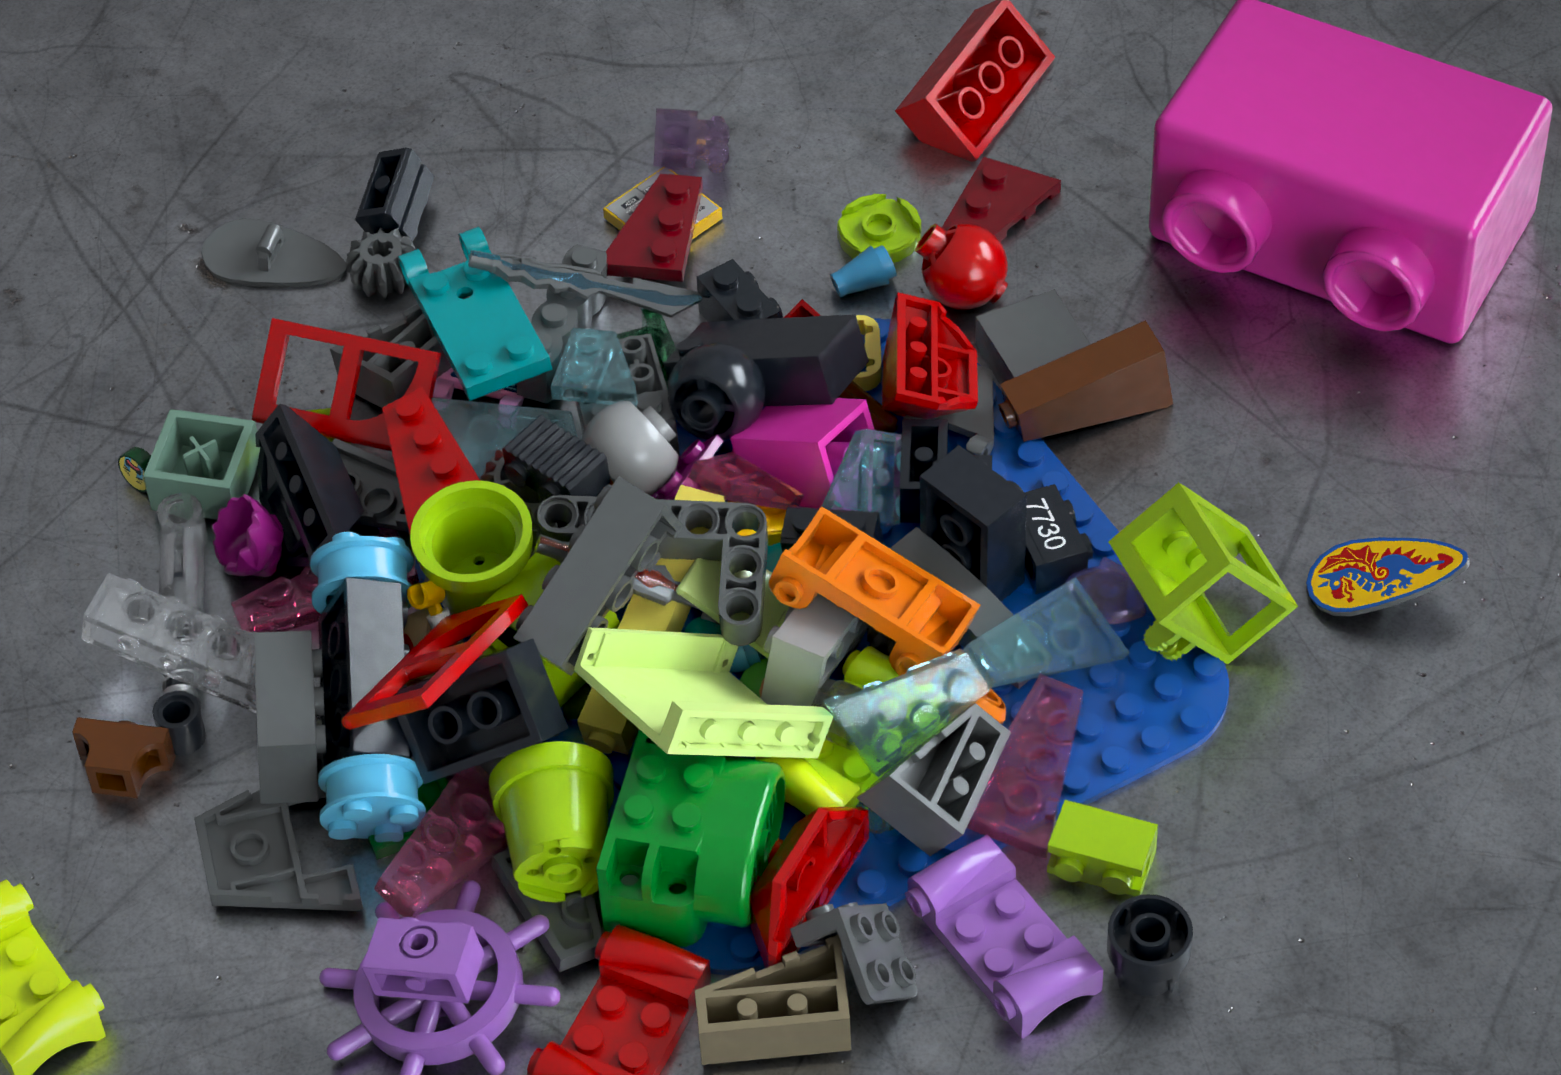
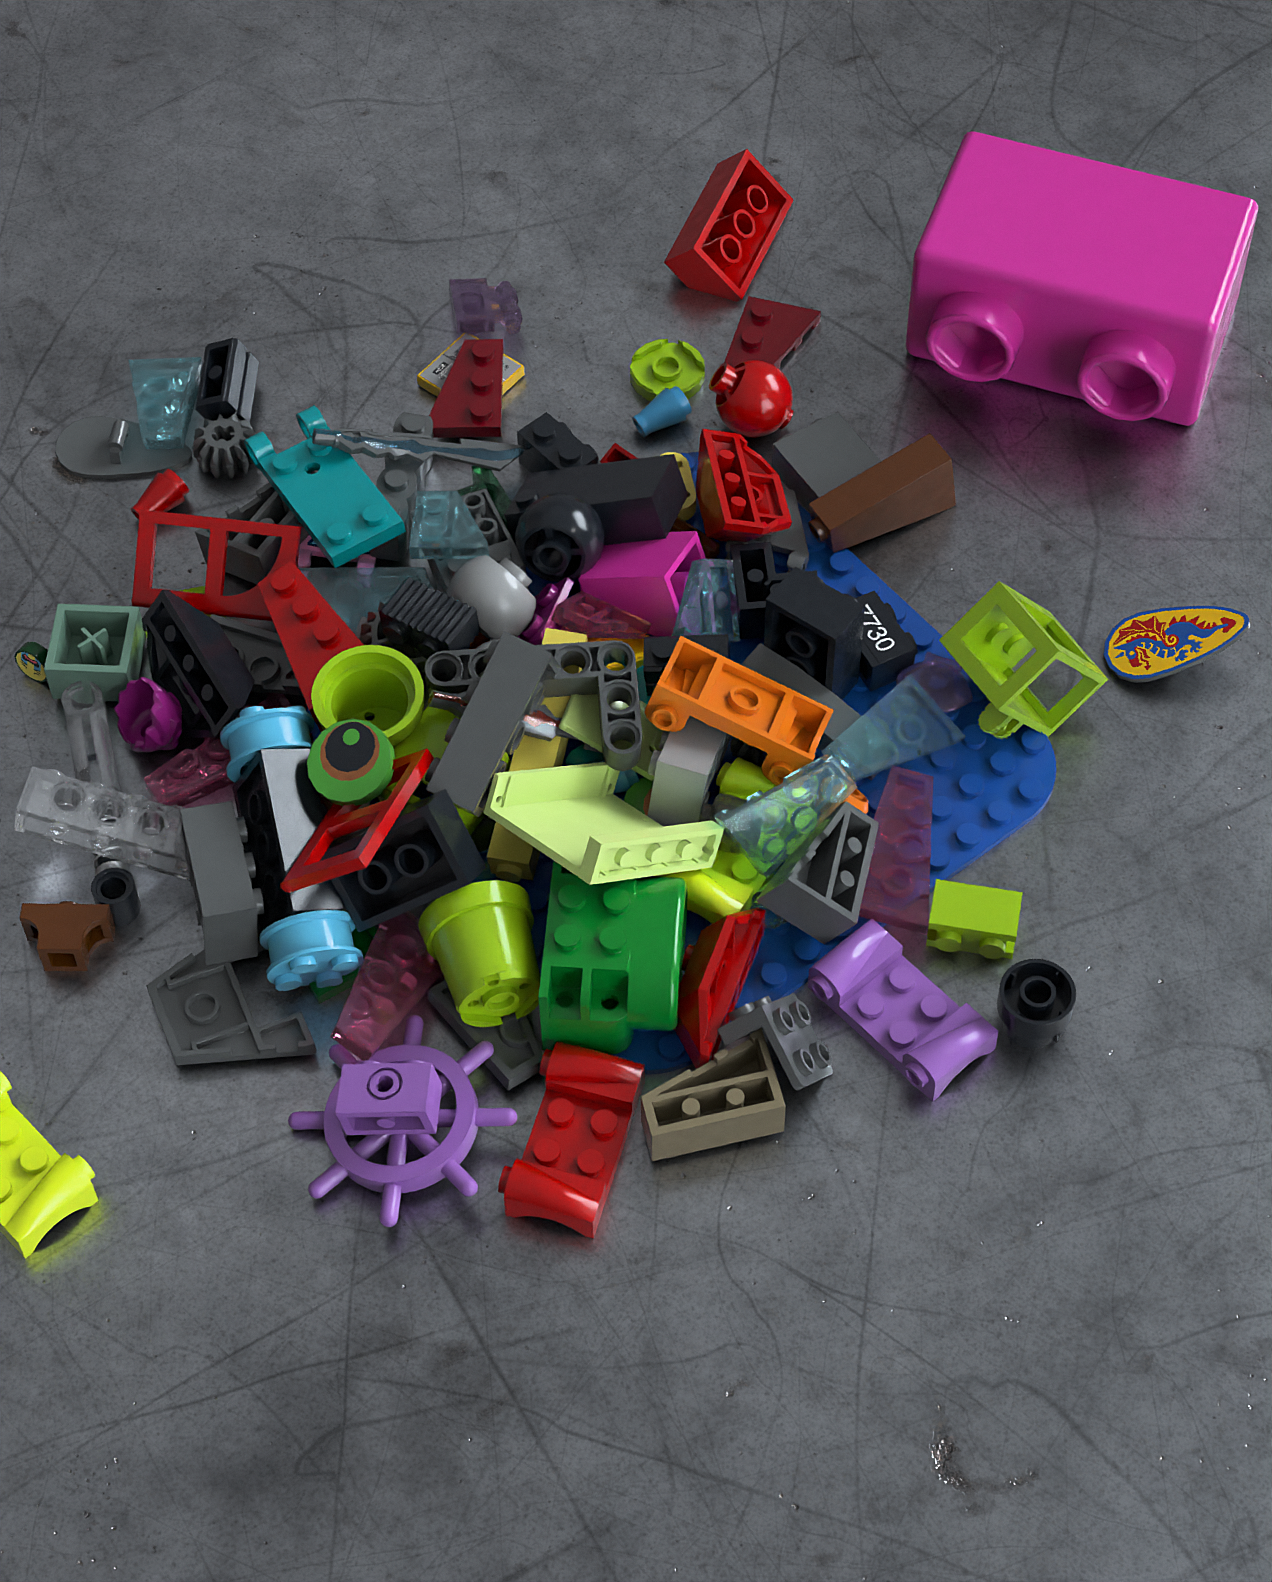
camera: 10 degrees left, 5 degrees up
none -> clear light blue wing [128,357,203,449]
none -> red cone [130,469,189,520]
none -> tile [307,719,395,806]

